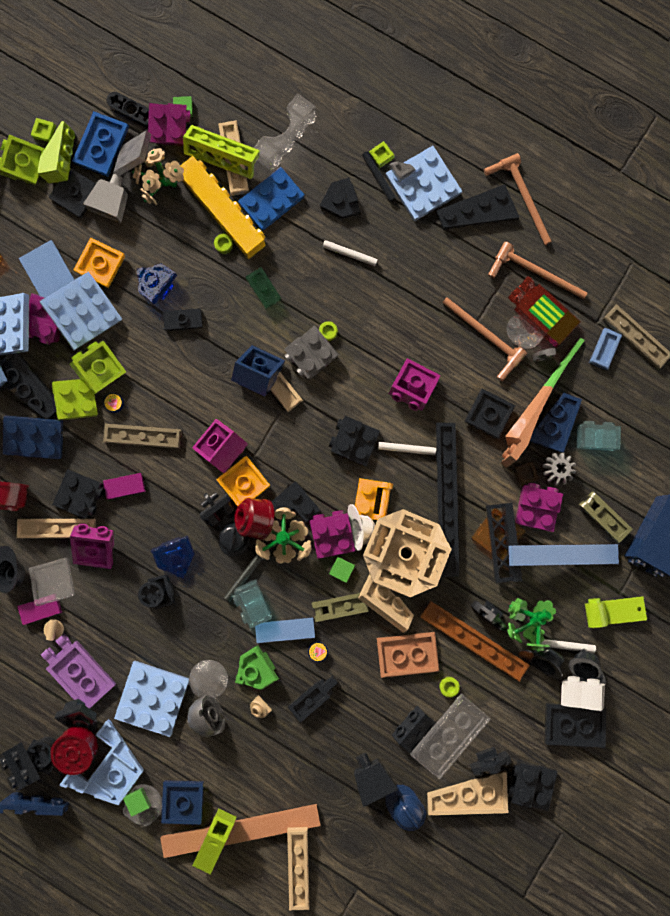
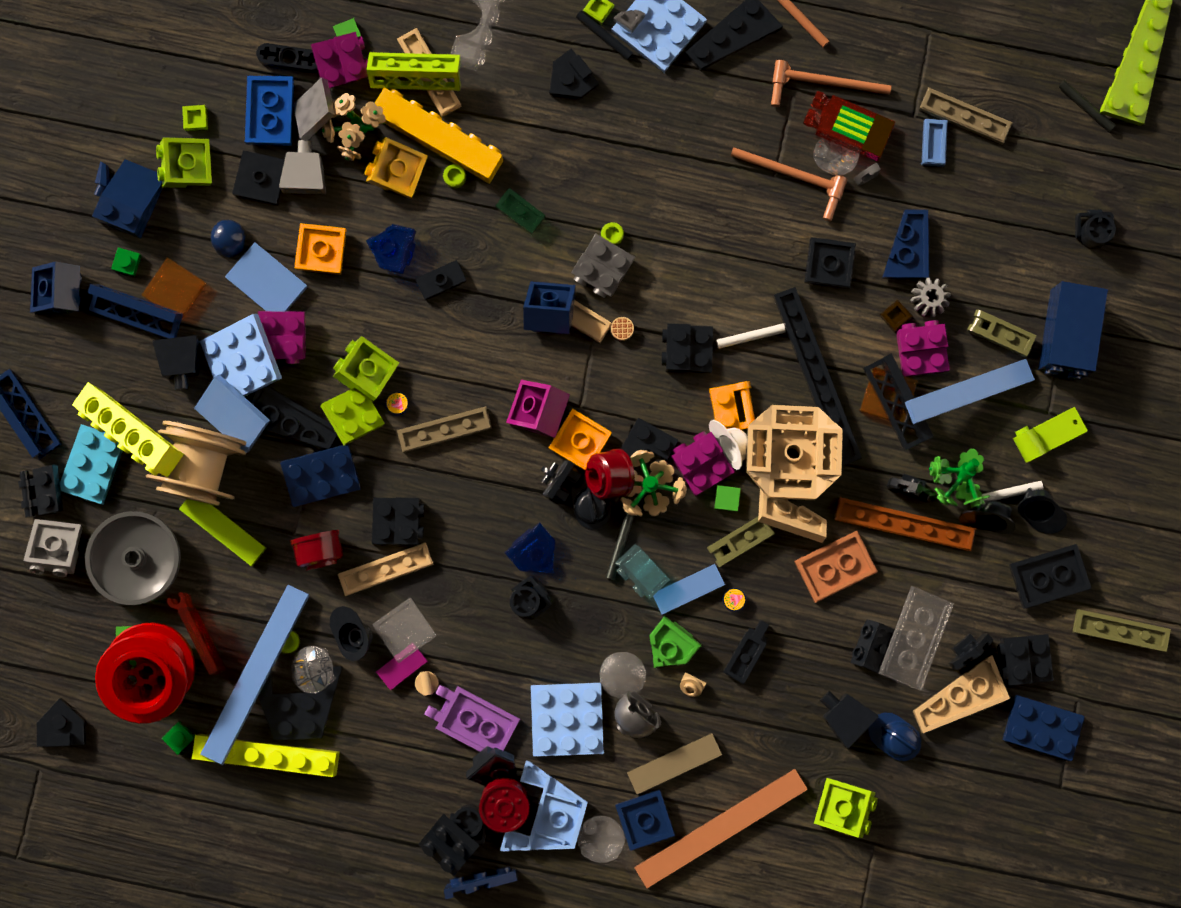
camera: 20 degrees left, 0 degrees up
lime slope [38,121,75,184] -> none
light blue plate [40,271,122,350] -> none
magenta plate [70,524,114,569] -> none
magenta tile [103,473,146,500] -> none
bright green tile [123,787,151,817] -> none
lime slope [192,808,236,875] -> none
blue plate [238,167,305,231] -> none
tan tile [287,827,309,911] -> none
white bar [323,240,378,266] -> none
magenta plate [388,358,441,411] -> none
lime tile [439,677,460,697] -> none
nougat plate [500,337,585,468] -> none
white brick [561,676,605,711] -> none
clear light blue brick [576,421,621,451] -> none
none -> dark blue hair [211,220,246,257]
none -> yellow plate [365,137,428,199]
none -> tile [611,317,634,341]
none -> dark tan tile [627,733,722,794]
none -> lime plate [814,778,878,838]
none -> dark blue plate [1002,695,1085,761]
none -> olive plate [1072,609,1171,652]

